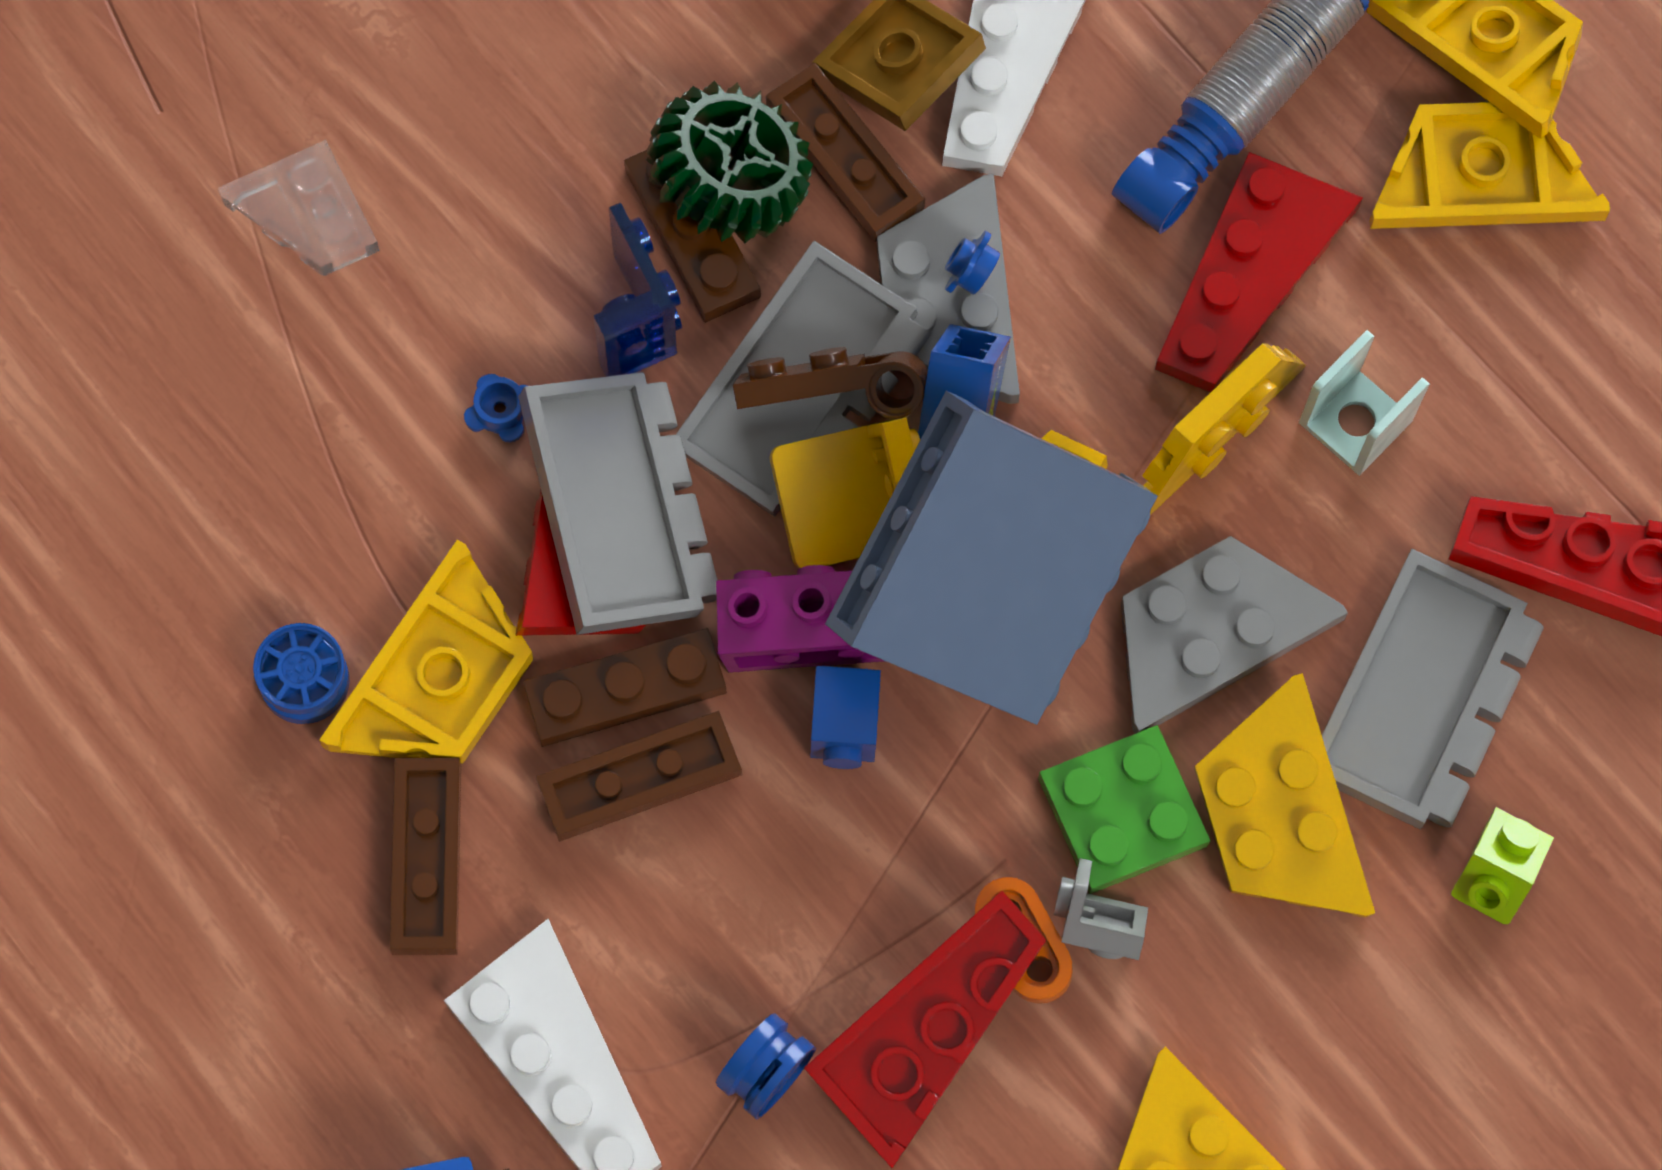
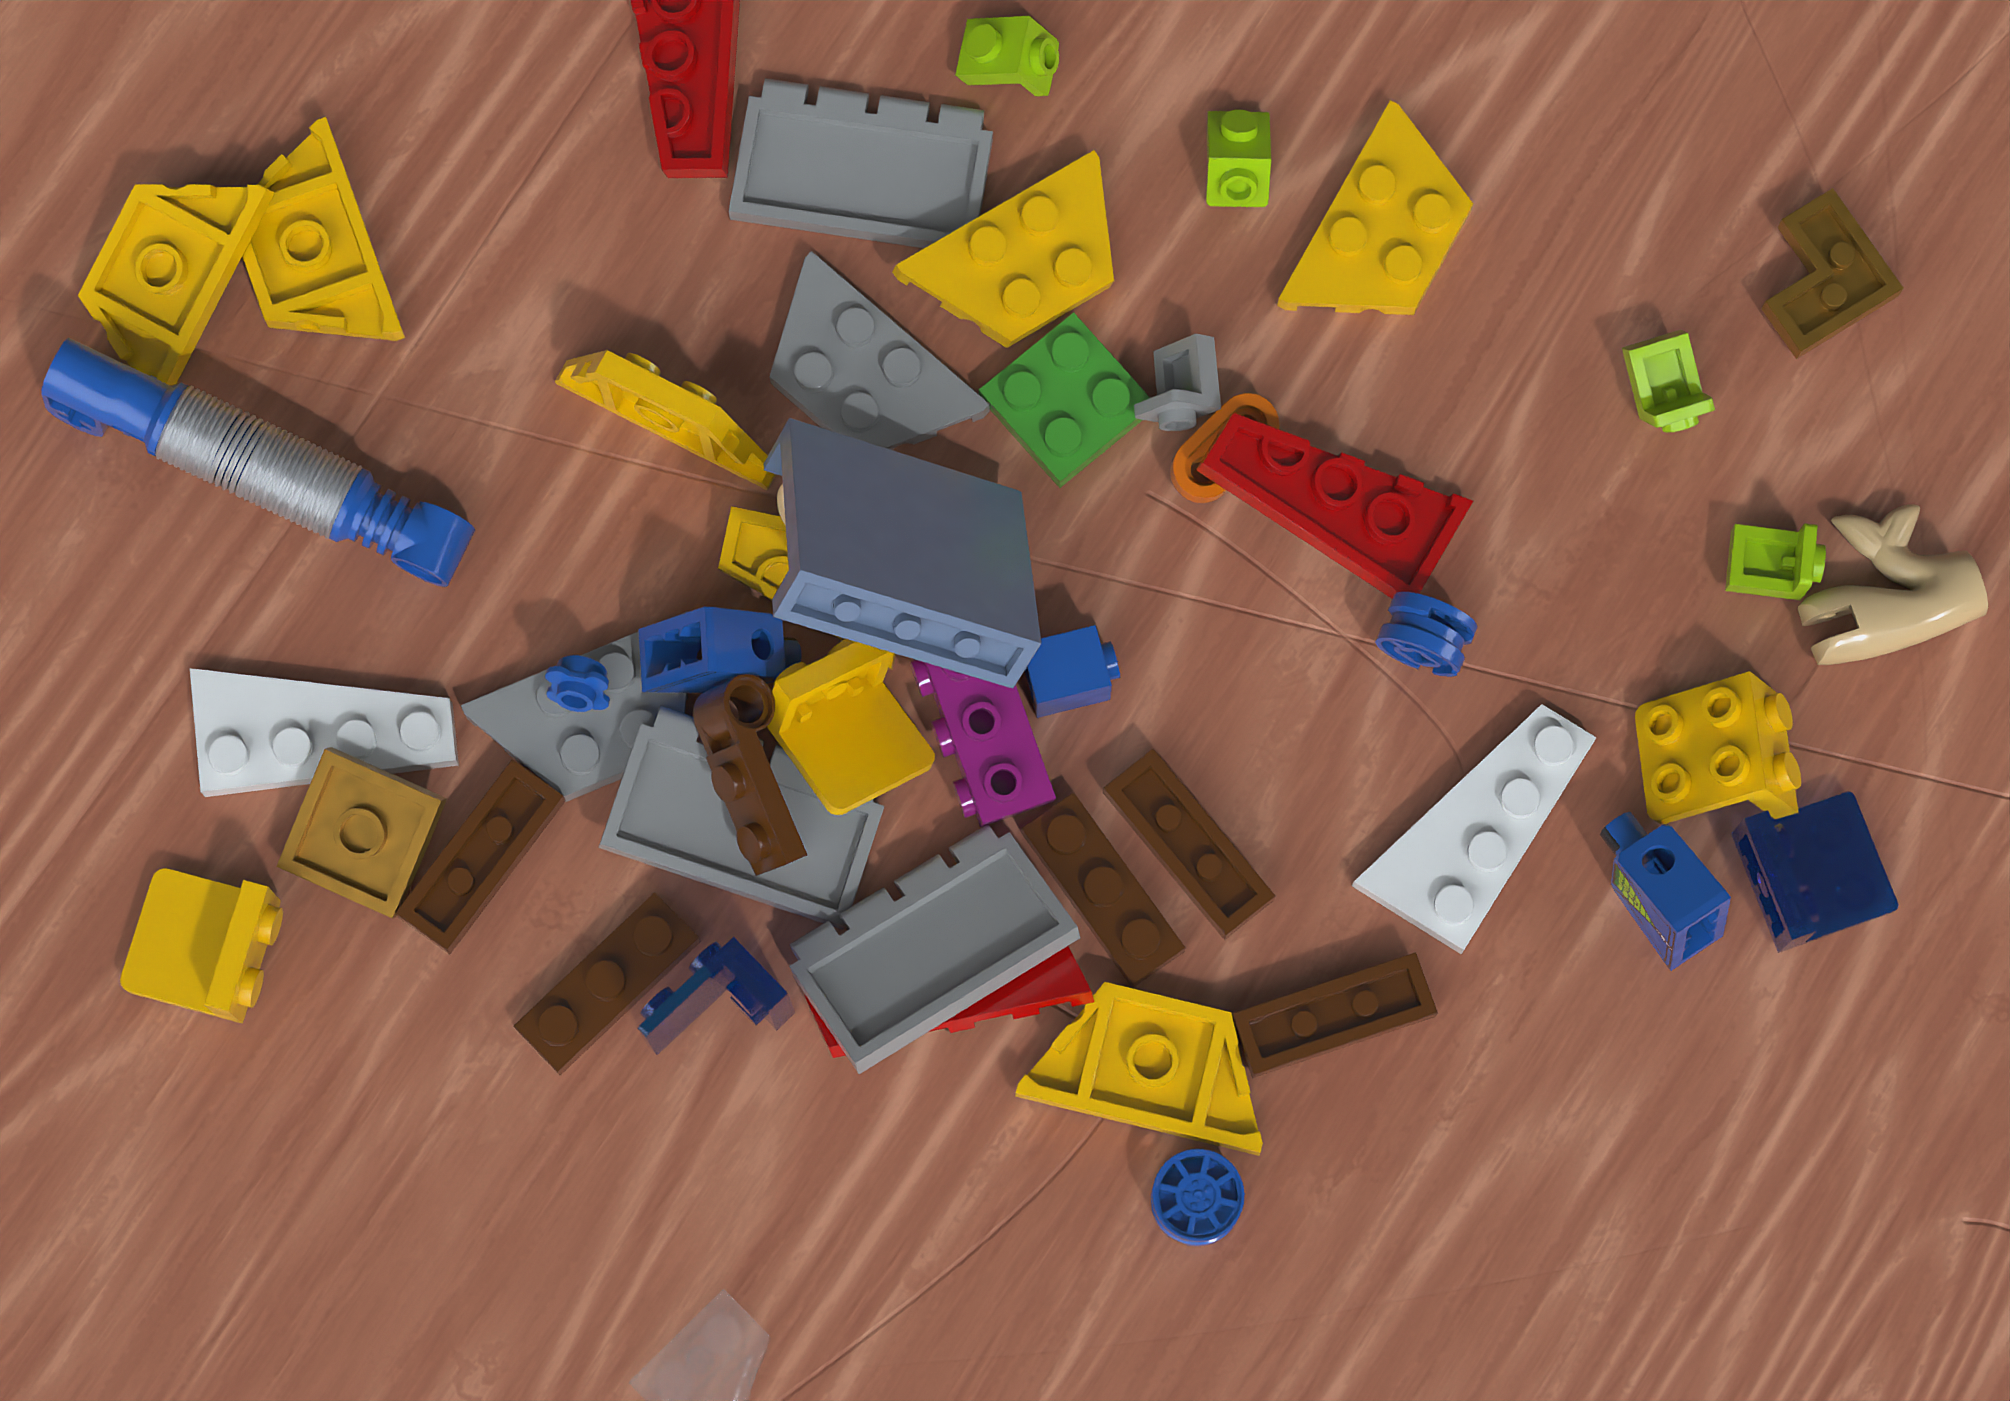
camera: 105 degrees left, 5 degrees up
blue plate [464,374,528,443] -> none
dark green gear [645,81,814,243] -> none
red wing [1154,152,1363,393] -> none
light aqua piece [1299,330,1430,476] -> none
none -> lime bracket [1206,109,1271,207]

